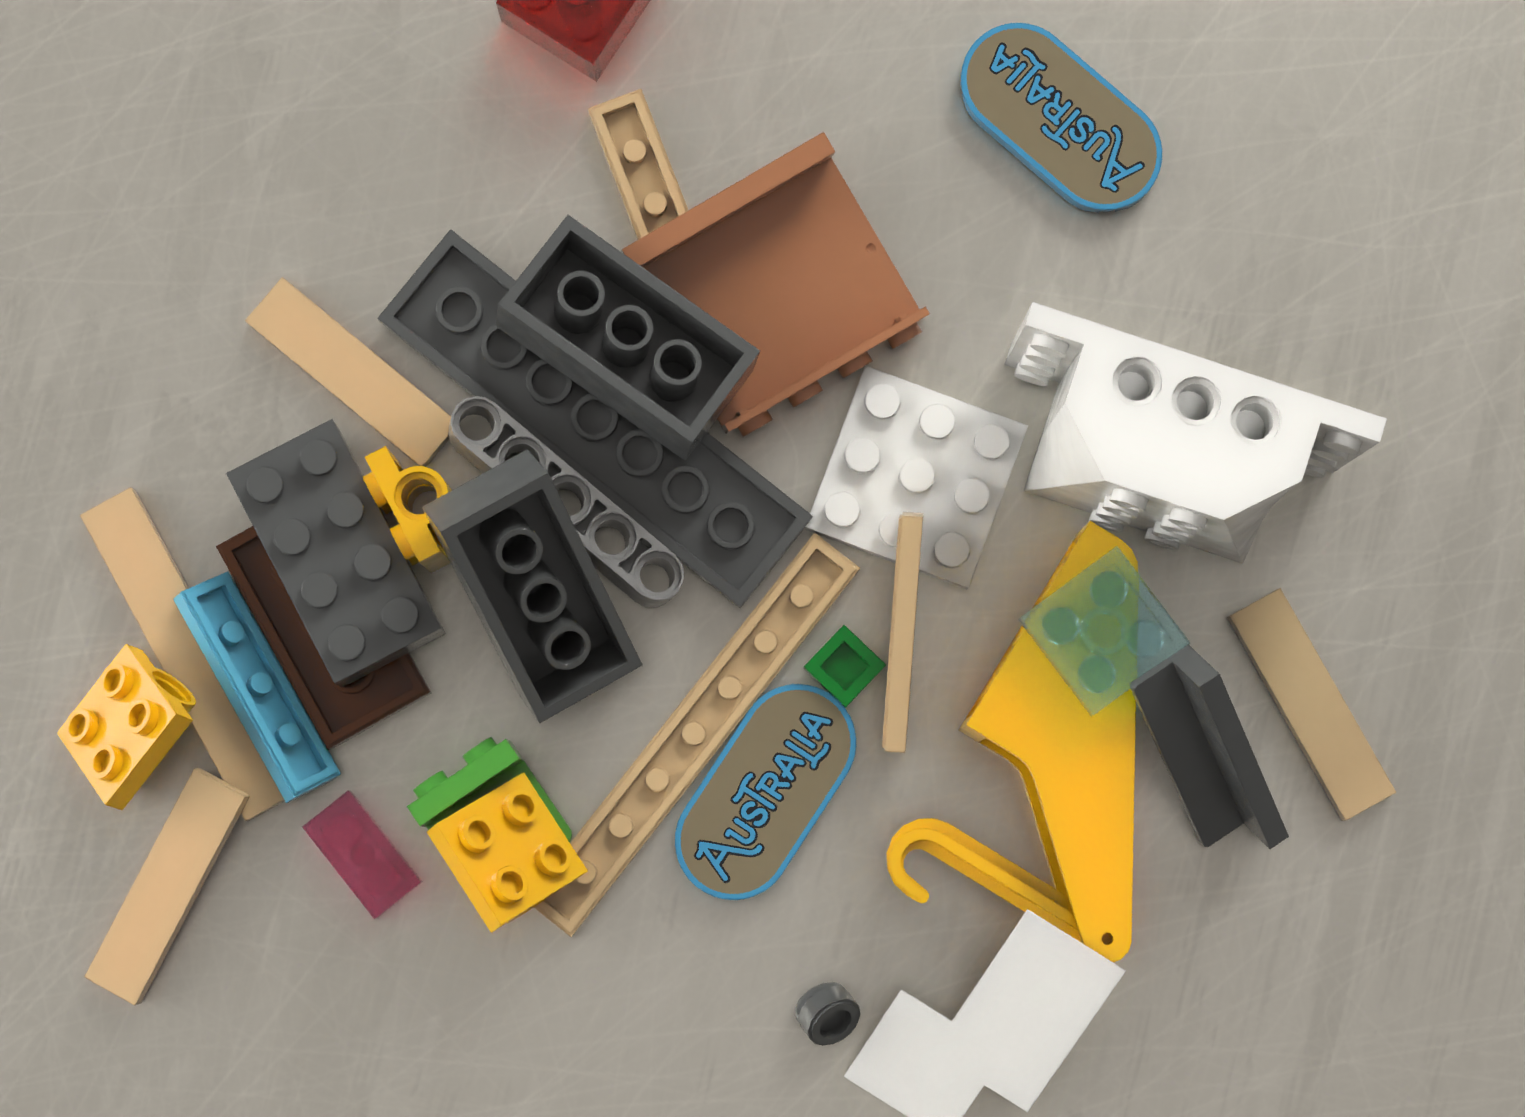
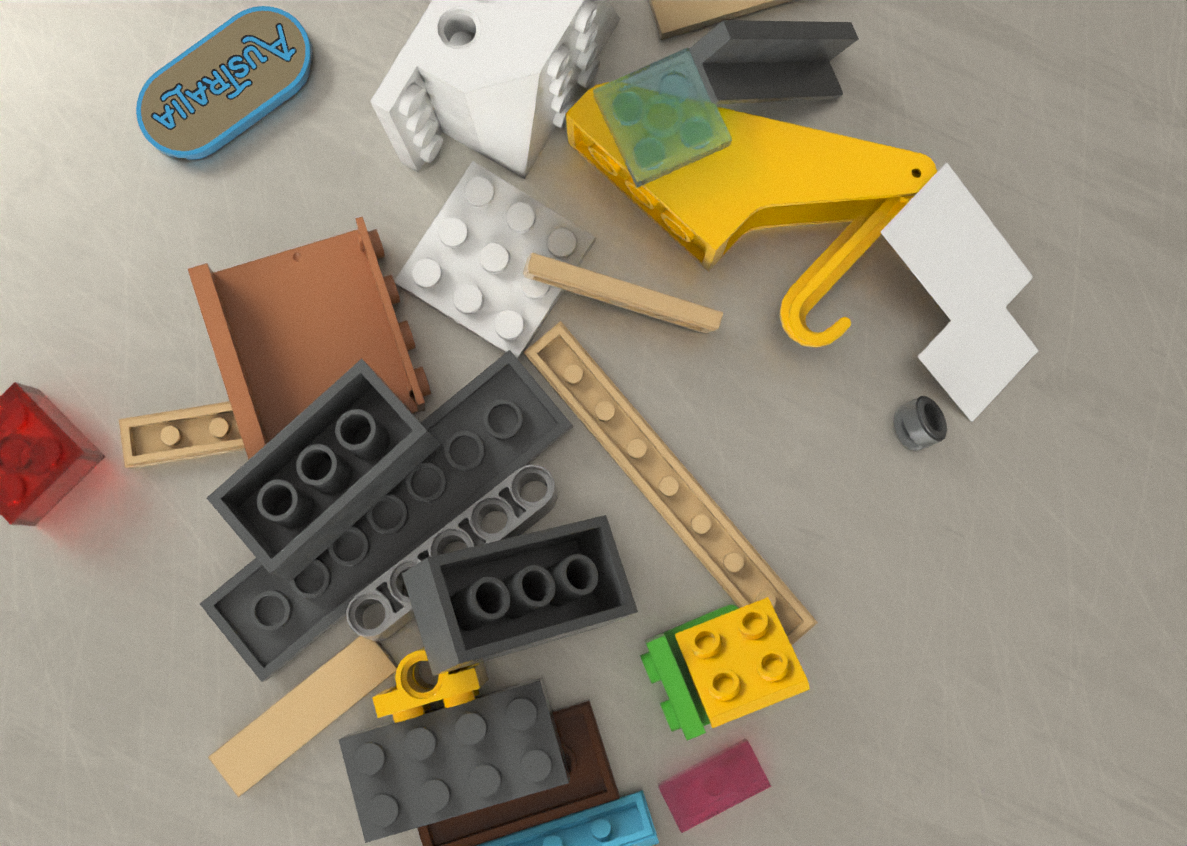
camera: 70 degrees left, 0 degrees up
dark tan tile [675,684,856,900] -> none
green plate [803,625,886,708] -> none

